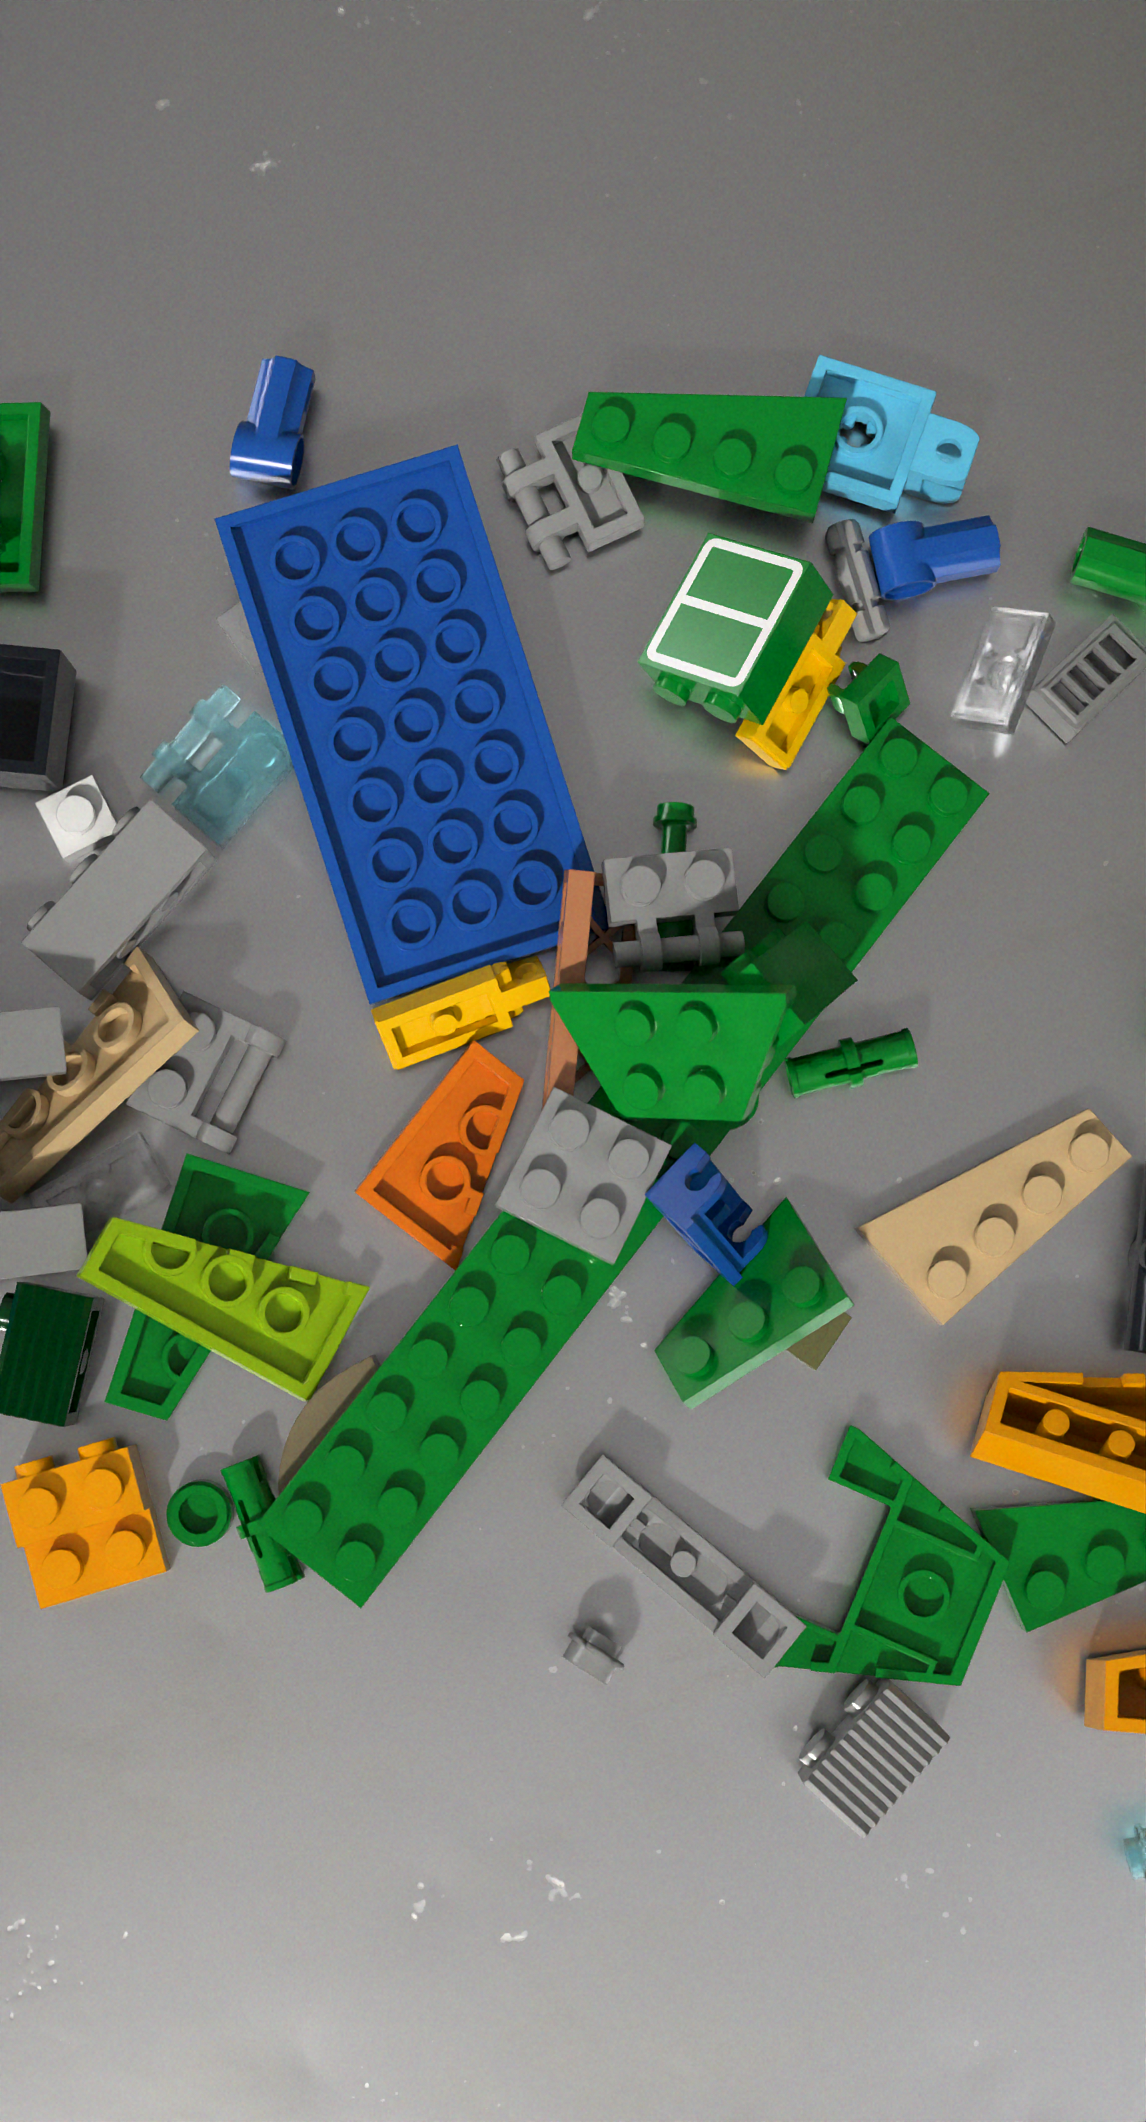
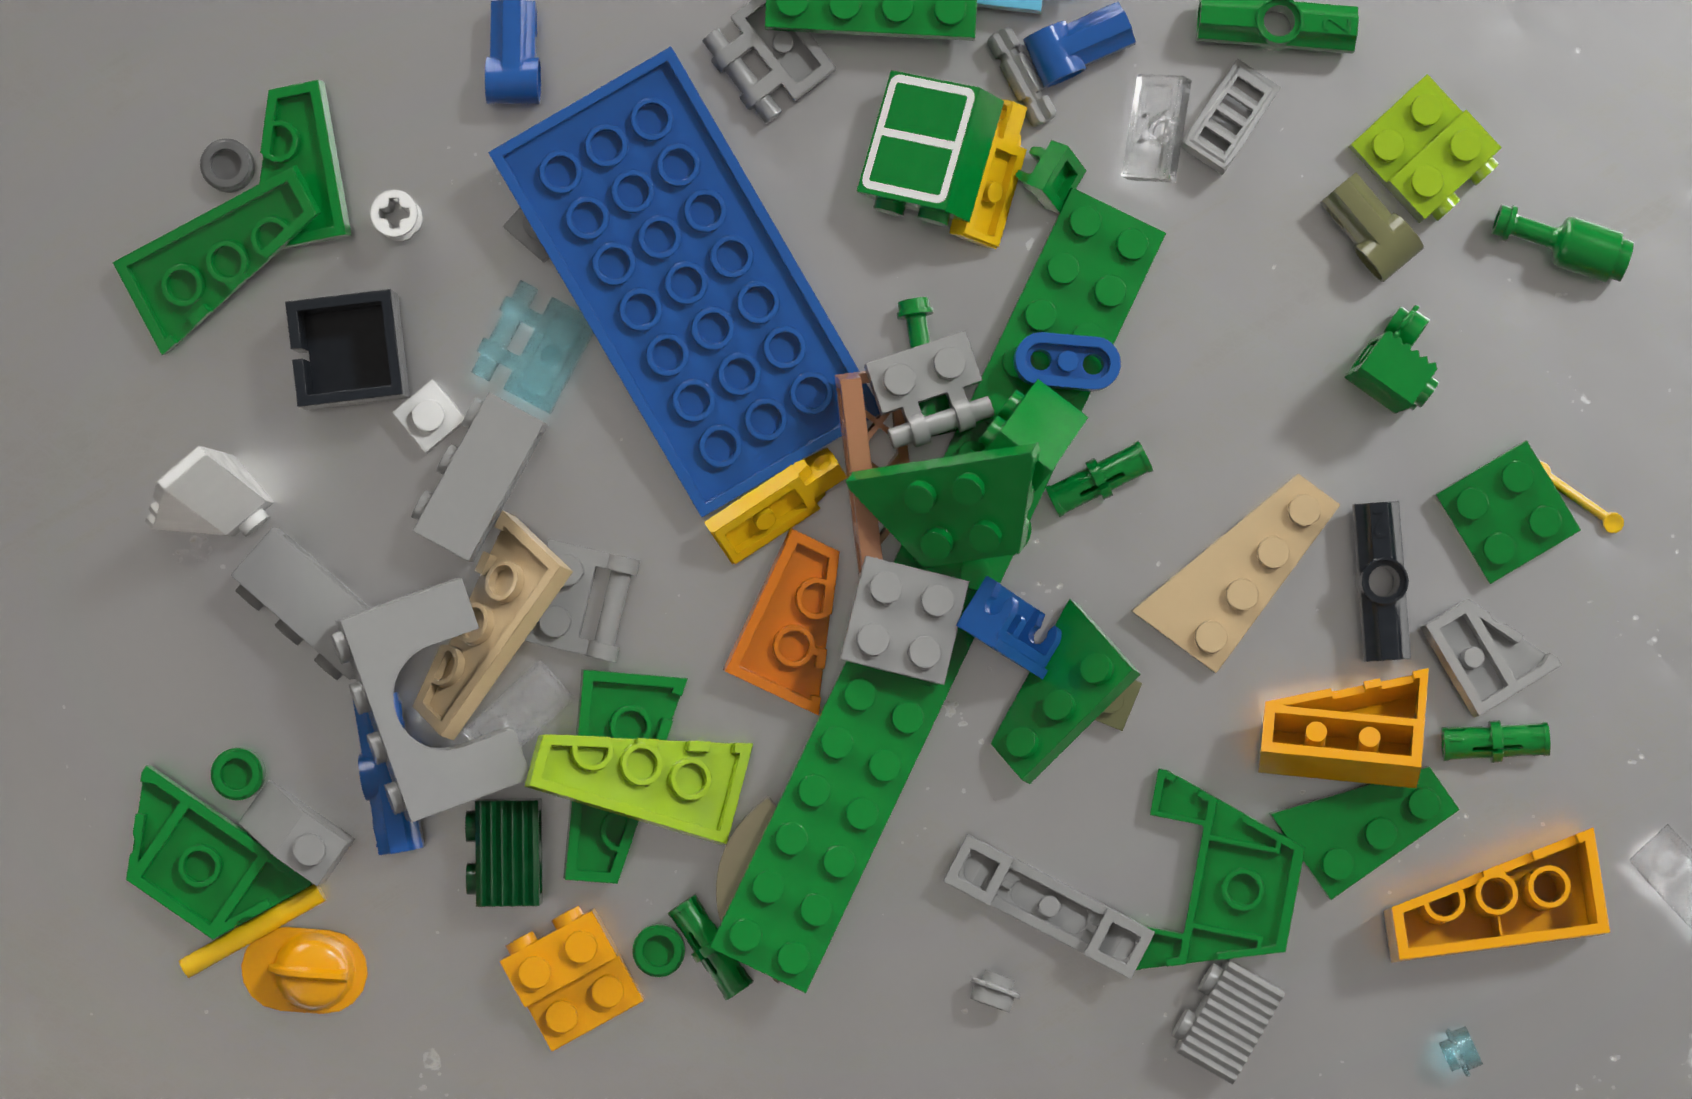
camera: 10 degrees left, 5 degrees up
none -> white bush [370,190,423,242]
none -> blue plate [1013,332,1121,392]

